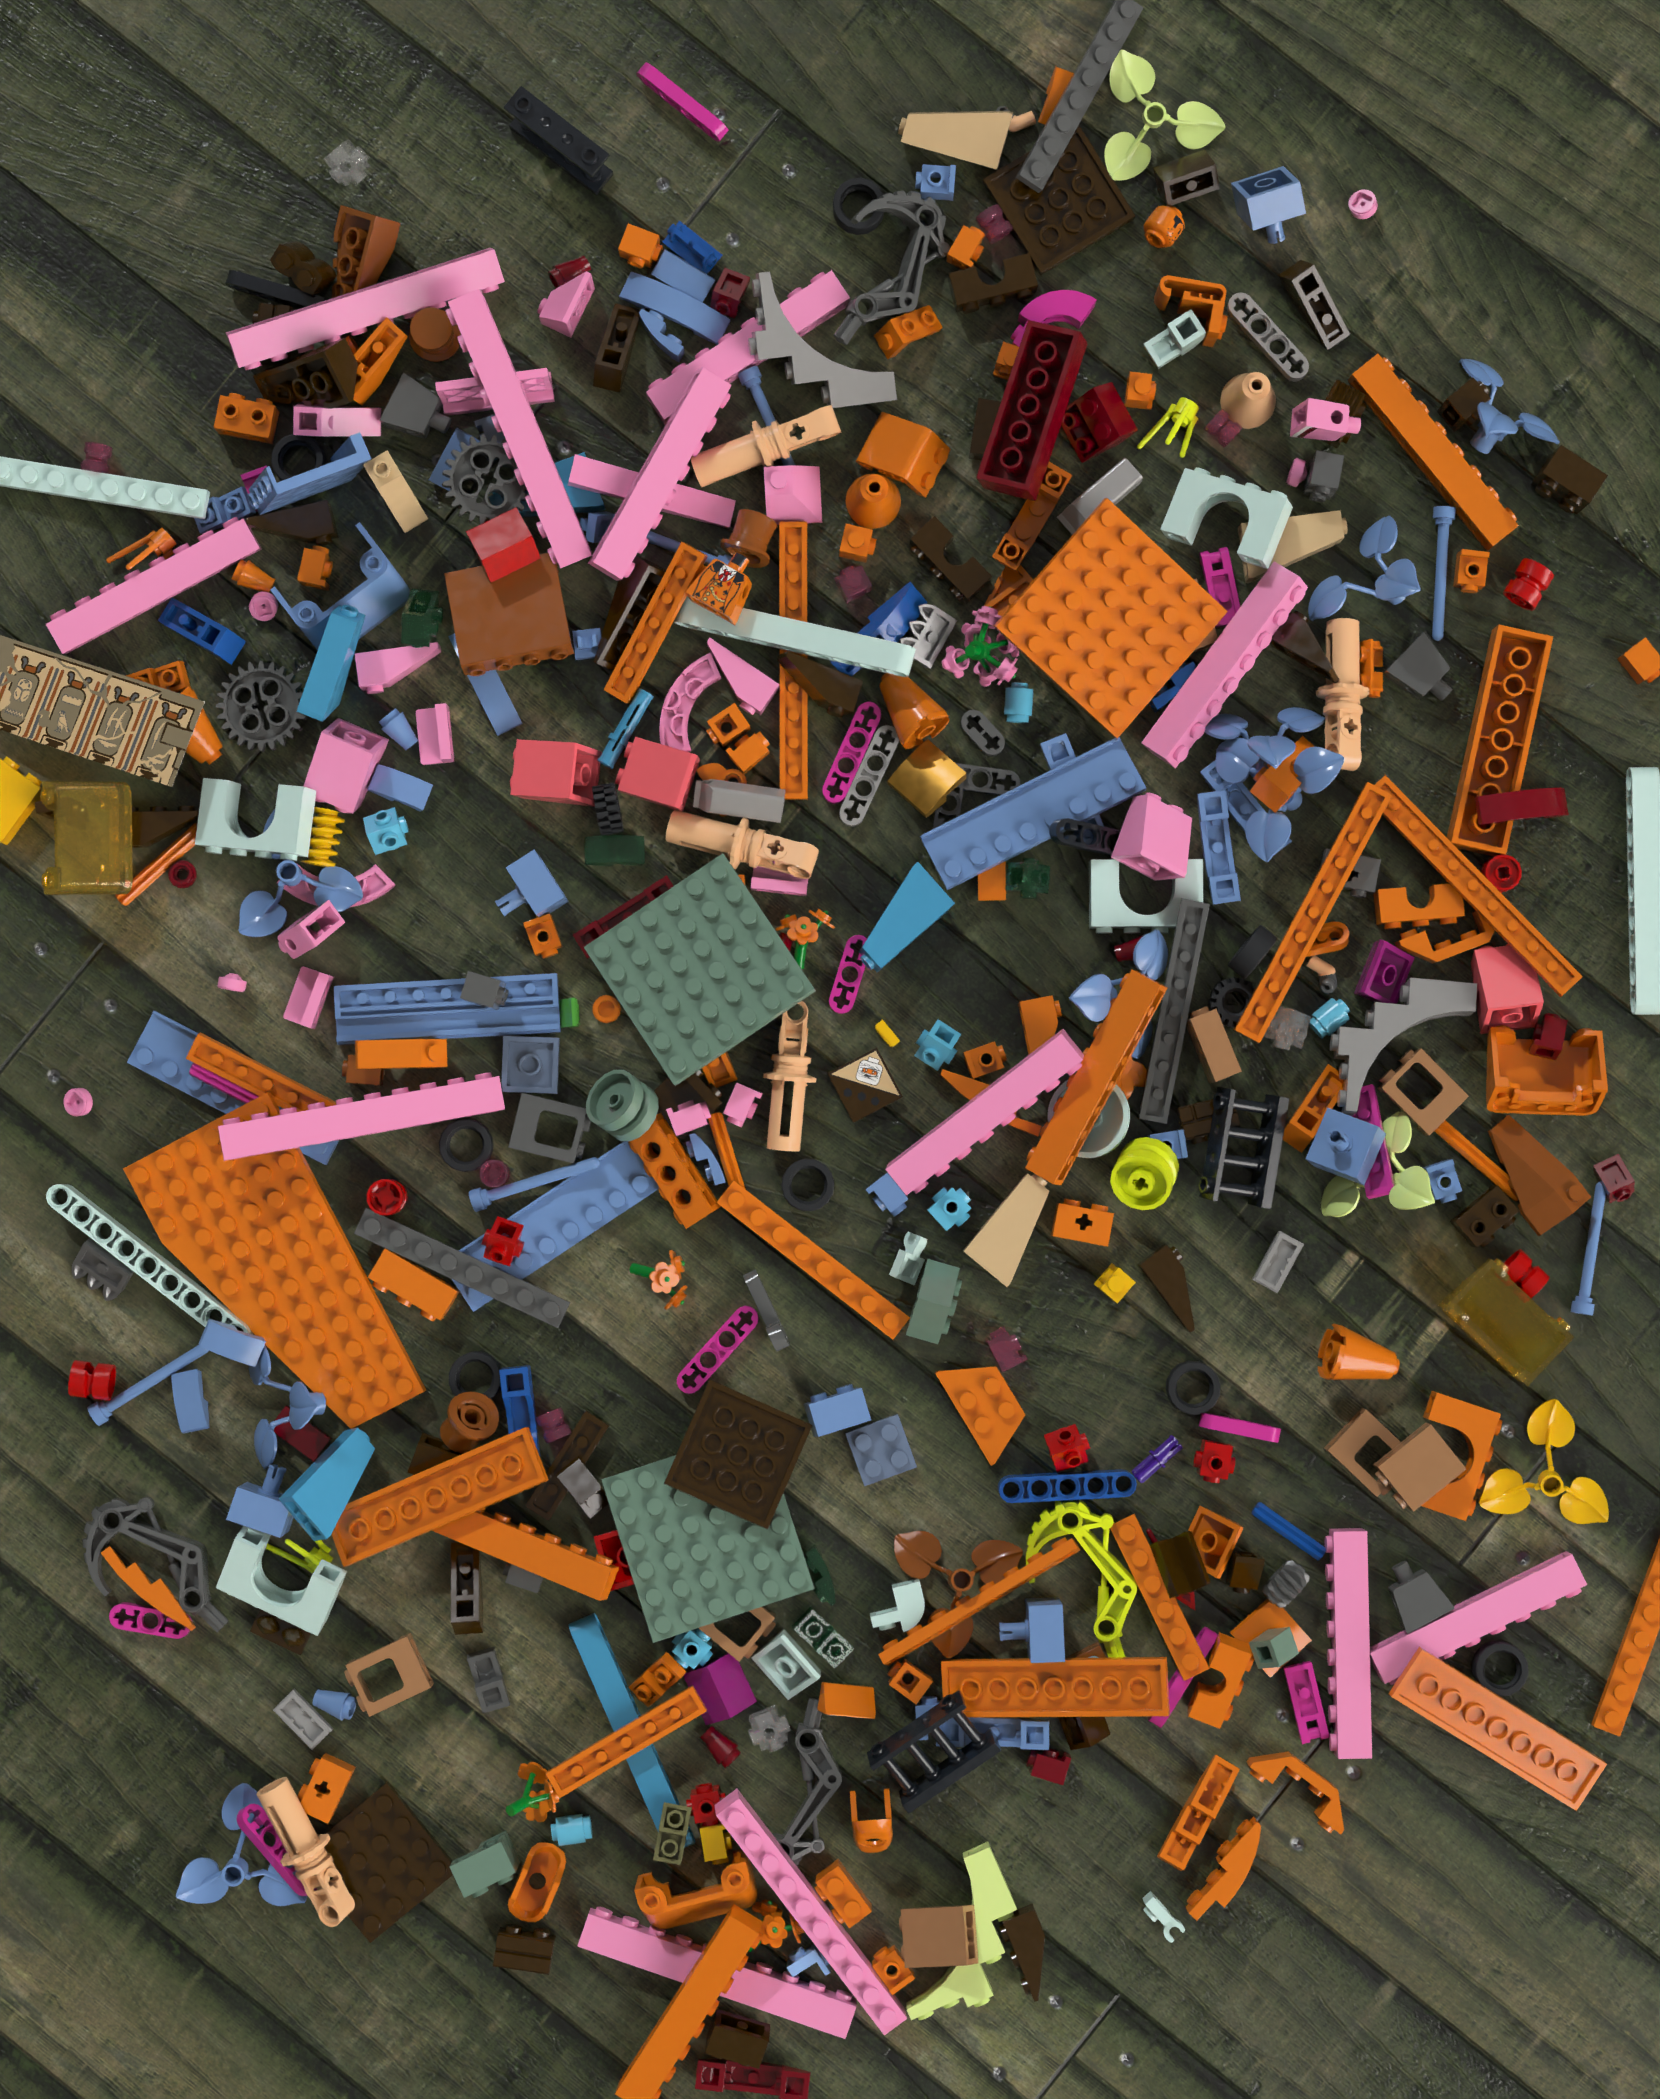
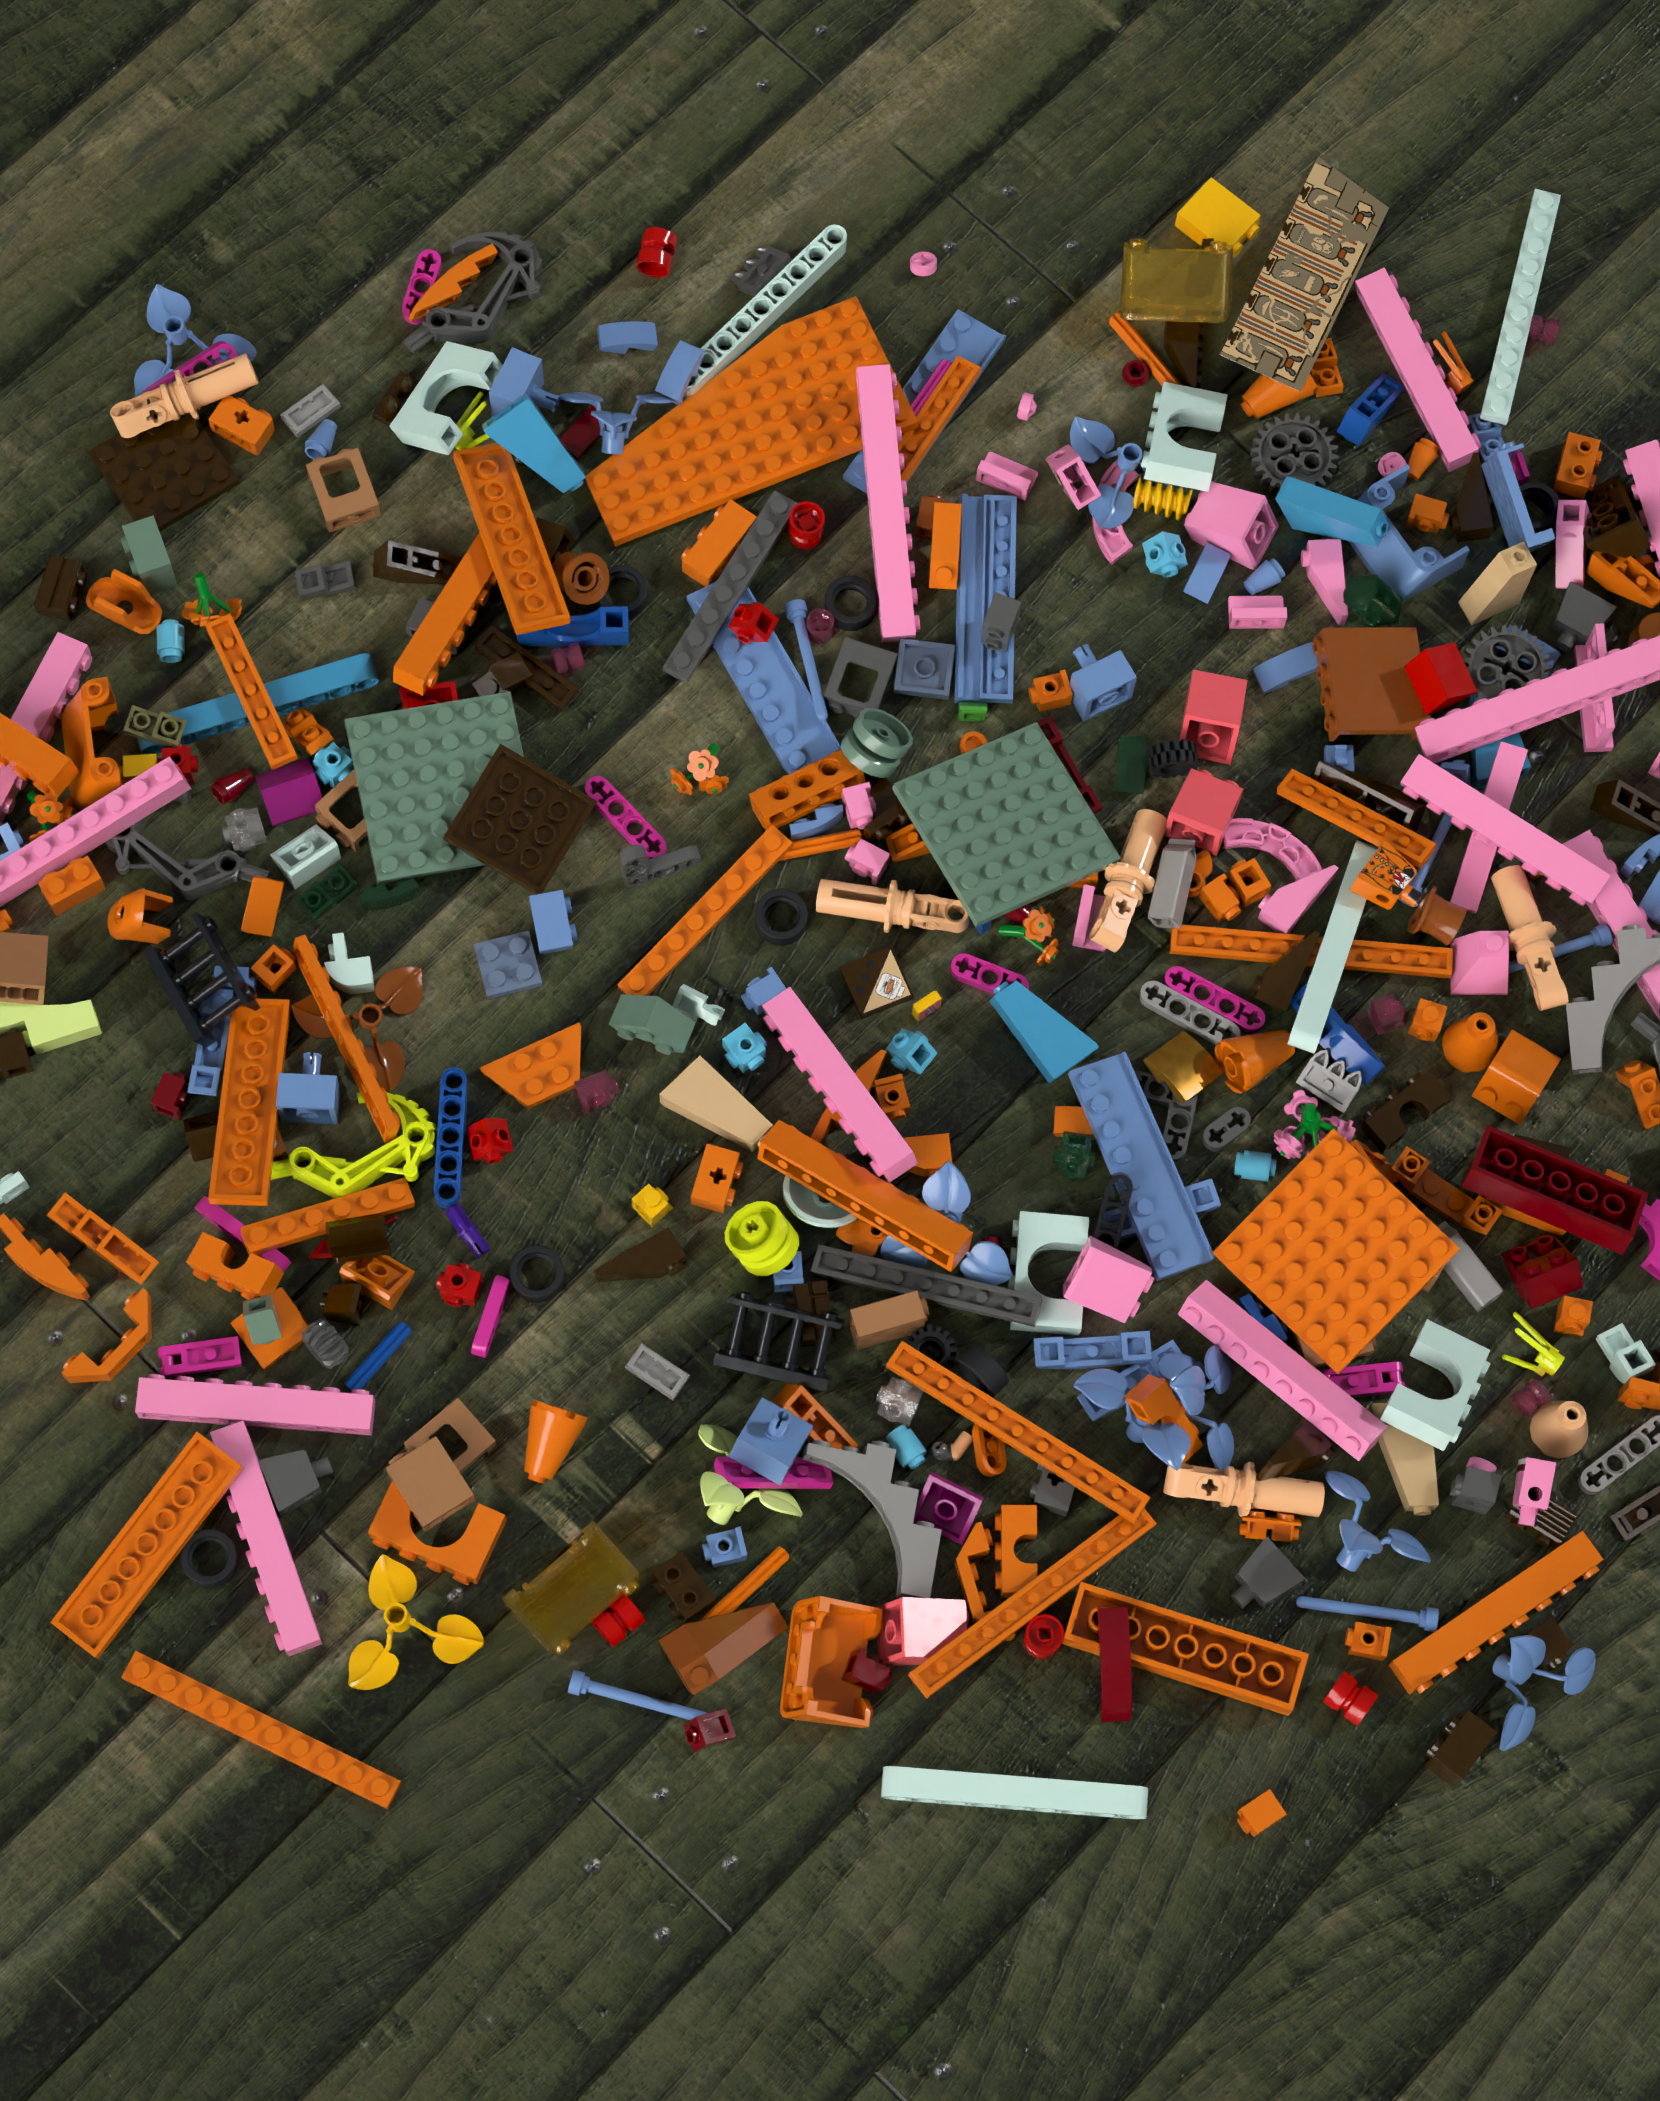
camera: 95 degrees right, 15 degrees down
medium blue piece [87,1345,209,1426] -> none
dark azure pin [597,688,654,769] -> none
medium nougat window [1377,1048,1469,1136] -> none

